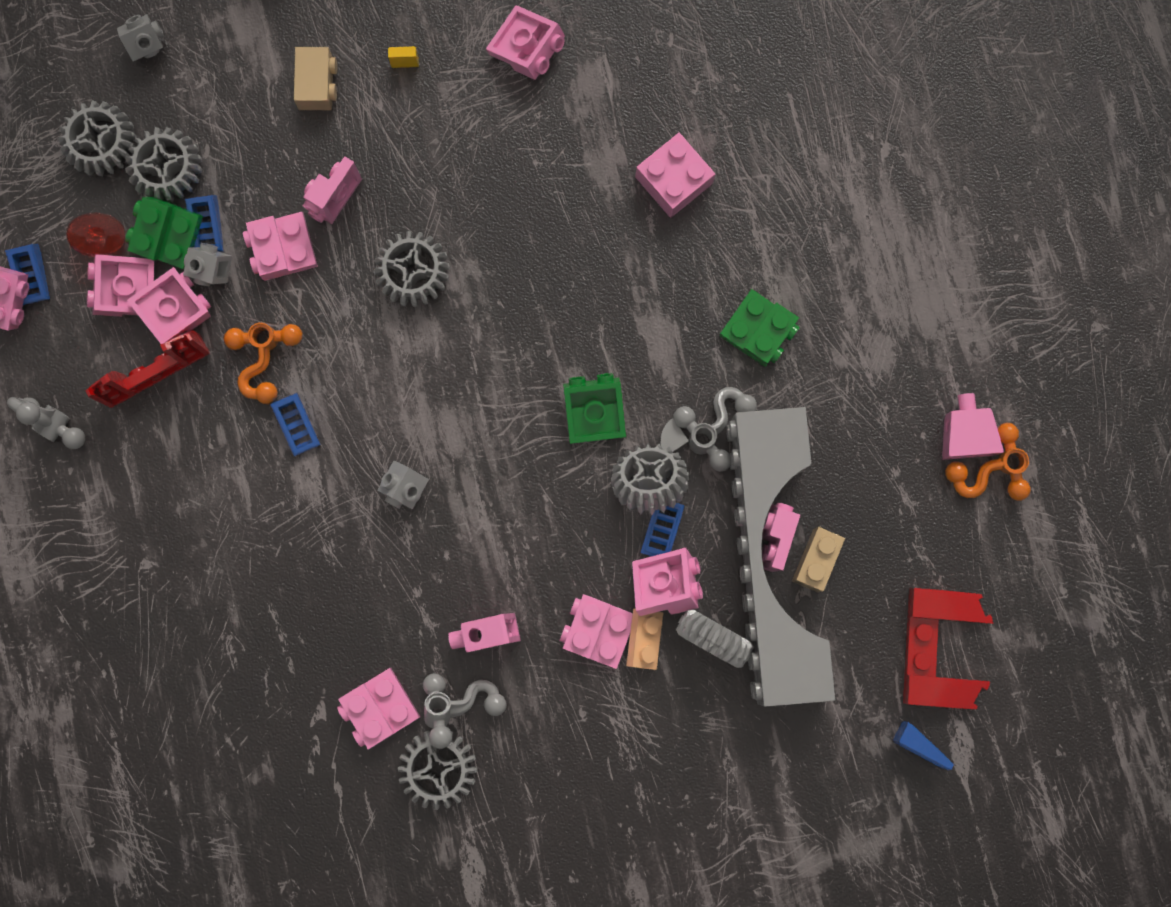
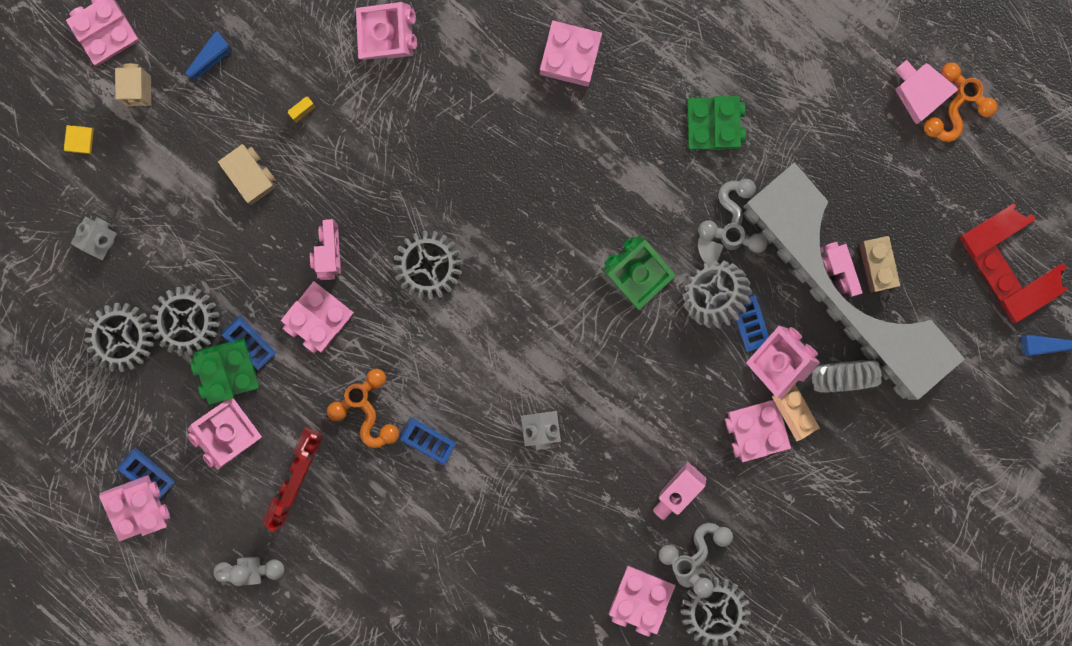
camera: 35 degrees left, 5 degrees up
clear red dish [66,213,125,257] -> none
bright pink plate [127,267,211,344] -> none
light grey brick [183,243,232,286] -> none

